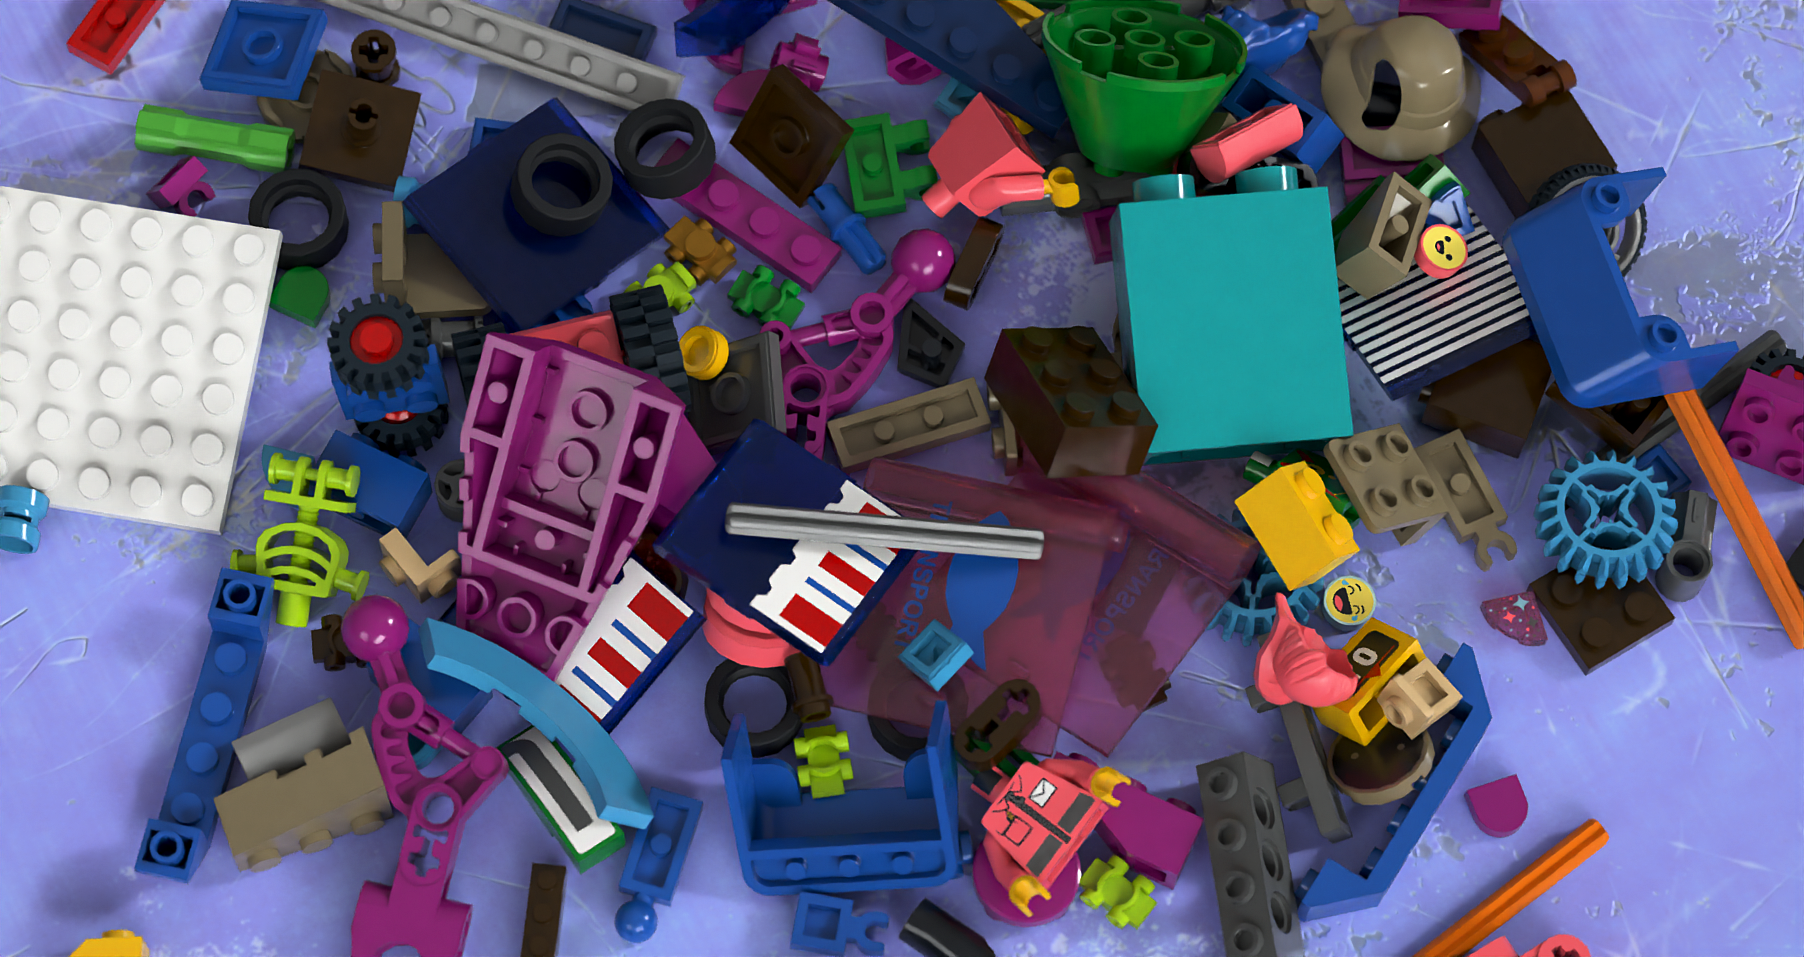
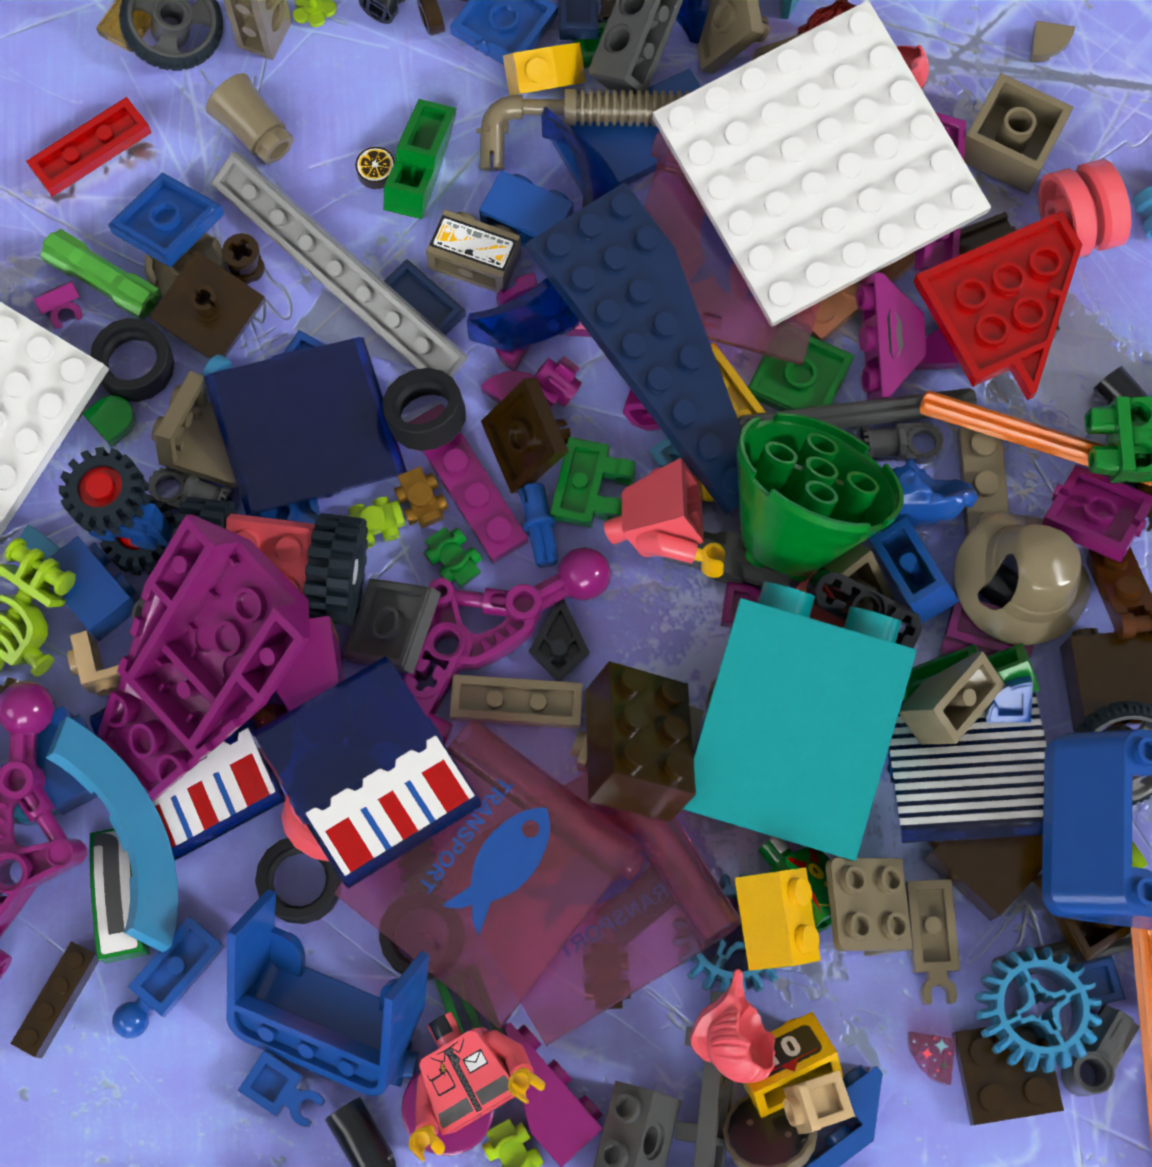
camera: 25 degrees right, 5 degrees up
black tyre [510,133,613,237] -> none
yellow tile [679,325,729,380] -> none
axle [725,502,1044,560] -> none
dark brown pin [784,650,834,723] -> none
lime piece [794,724,854,799] -> none
dark azure tile [898,619,974,691] -> none
dark brown beam [943,216,1005,311] -> none
dark brown beam [954,679,1043,771] -> none
coral brick [1190,103,1303,183] -> none
tile [1321,576,1376,631] -> none
tile [1414,224,1468,279] -> none

